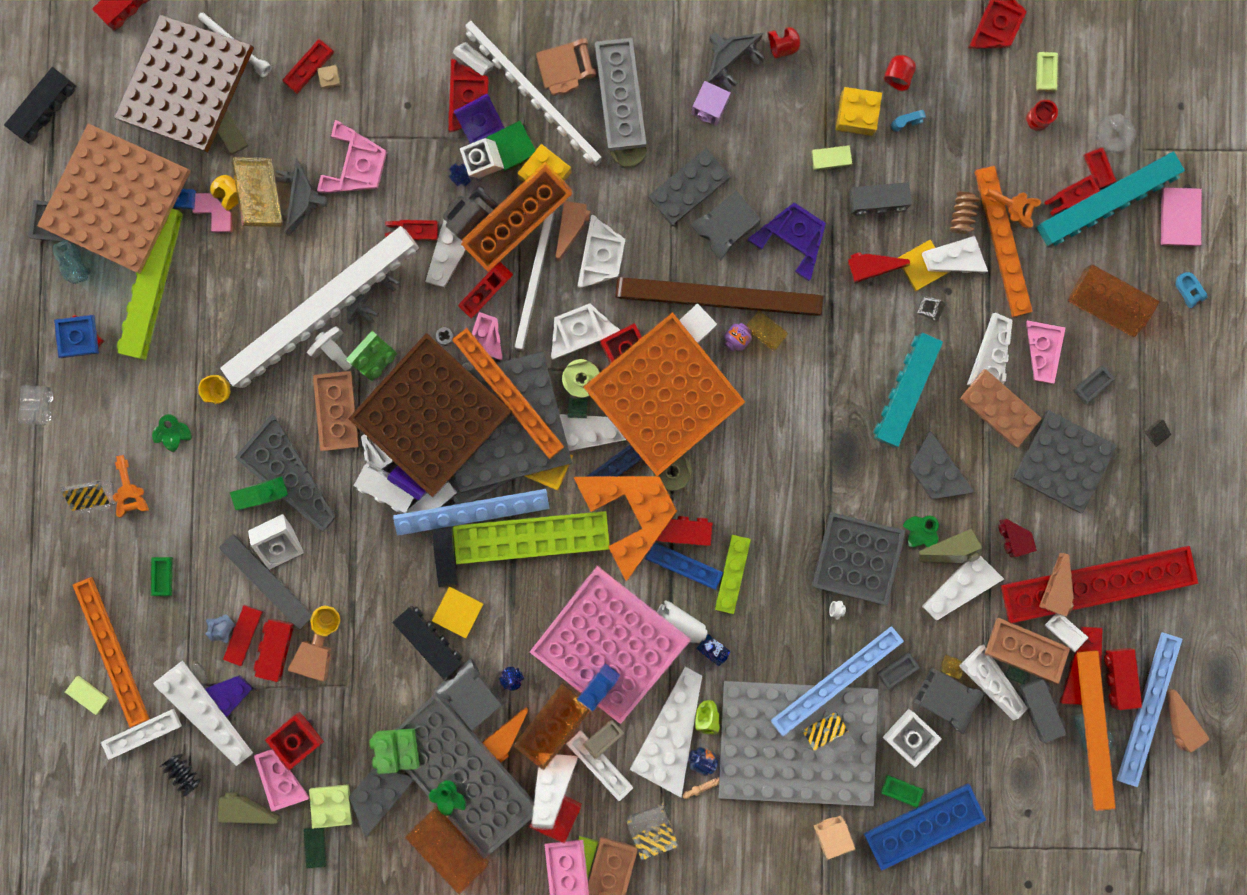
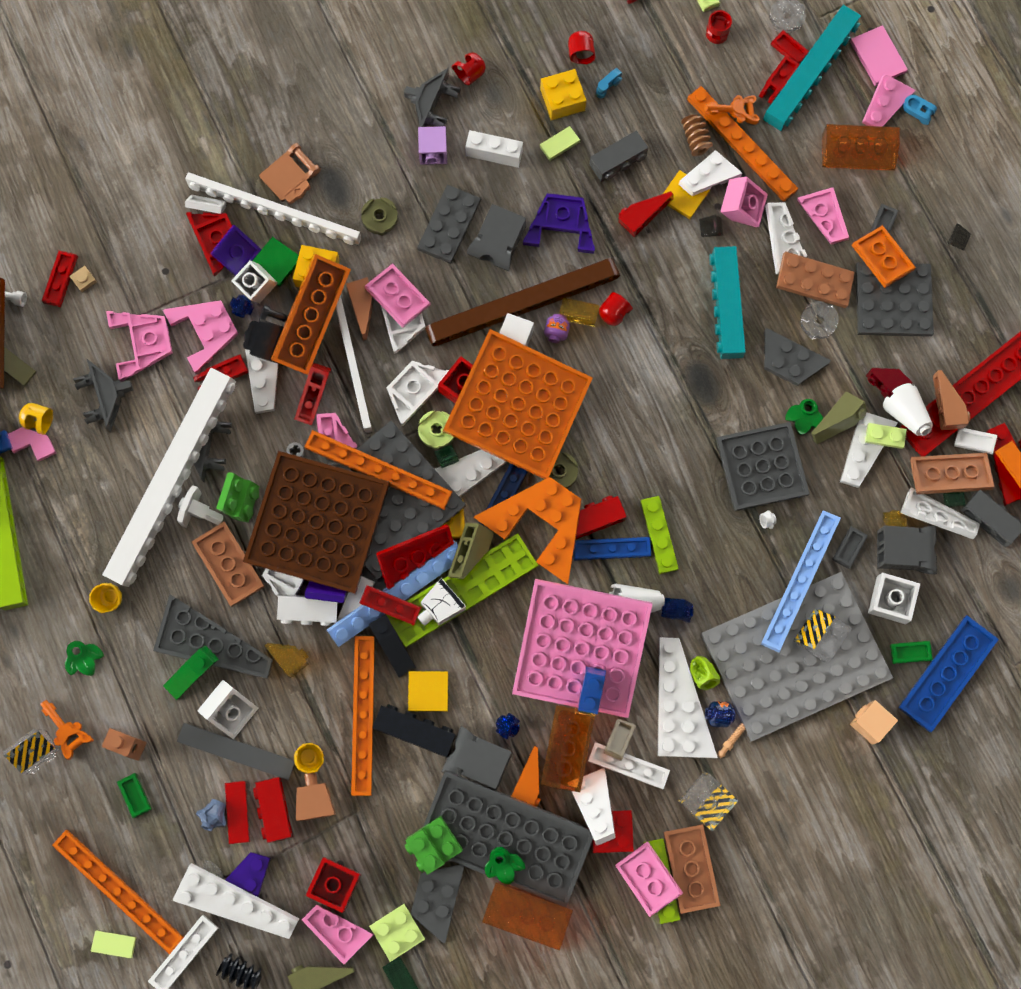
camera: 25 degrees left, 10 degrees down
clear yellow plate [232,157,283,227] -> none
light grey plate [595,38,646,151] -> none
none -> nougat torso [102,728,147,761]
none -> bright pink wing [163,300,238,374]
none -> clear yellow slope [264,643,309,679]
none -> orange plate [351,636,375,796]
none -> red tile [359,585,421,625]
none -> bright pink tile [365,263,431,328]
none -> red wing [376,524,454,590]
none -> white torso [417,578,466,626]
none -> olive slope [448,523,494,579]
none -> white brick [465,130,523,168]
none -> red helmet [599,292,633,326]
none -> bright pink slope [721,177,768,227]
none -> clear plate [800,301,839,339]
none -> orange tile [852,225,916,288]
none -> bright pink wing [862,74,915,131]
none -> yellowish green plate [865,423,907,449]
none -> white cone [883,383,933,436]

